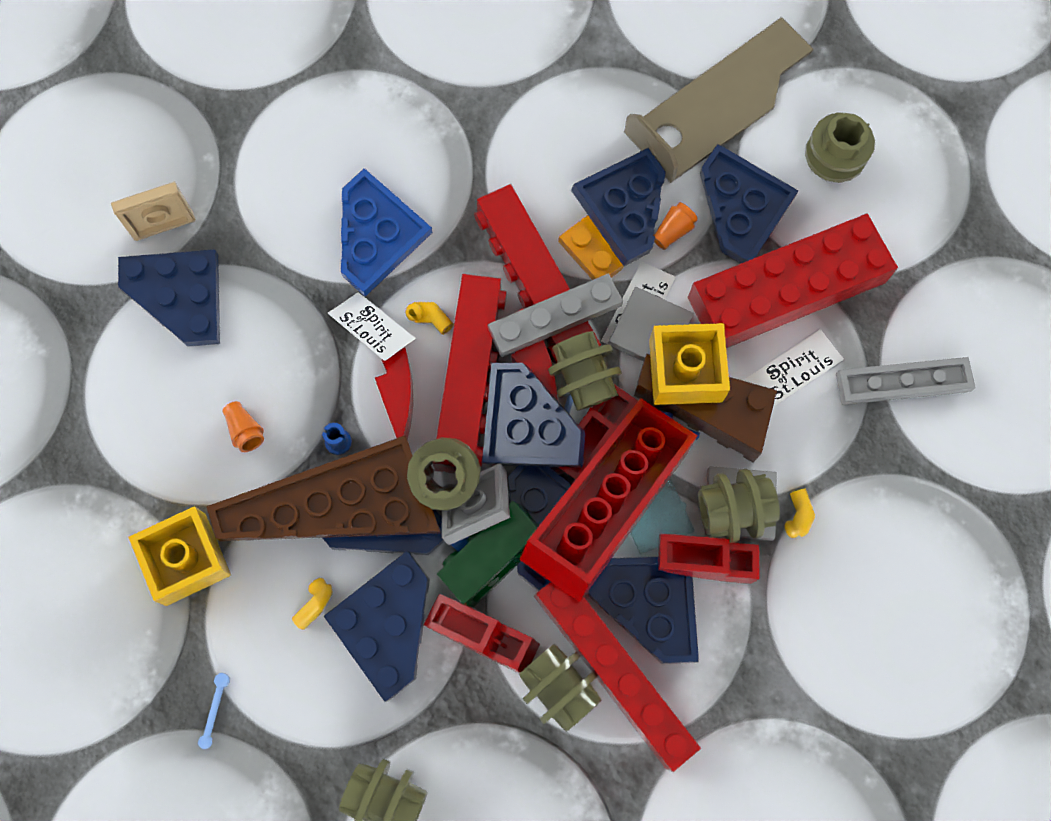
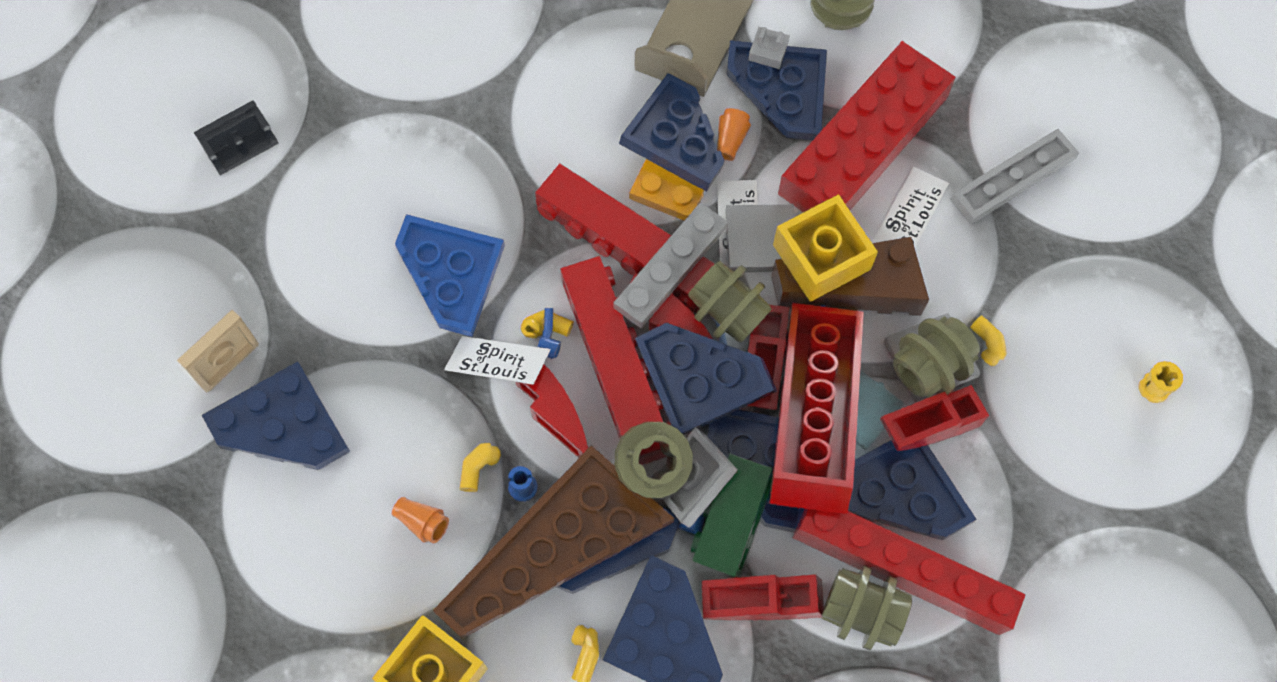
camera: 25 degrees left, 5 degrees down
none -> black hinge [194,100,279,176]
none -> yellow arm [459,443,501,492]
none -> blue hand [537,308,561,359]
none -> light grey tile [748,27,790,69]
none -> yellow bush [1139,361,1183,403]

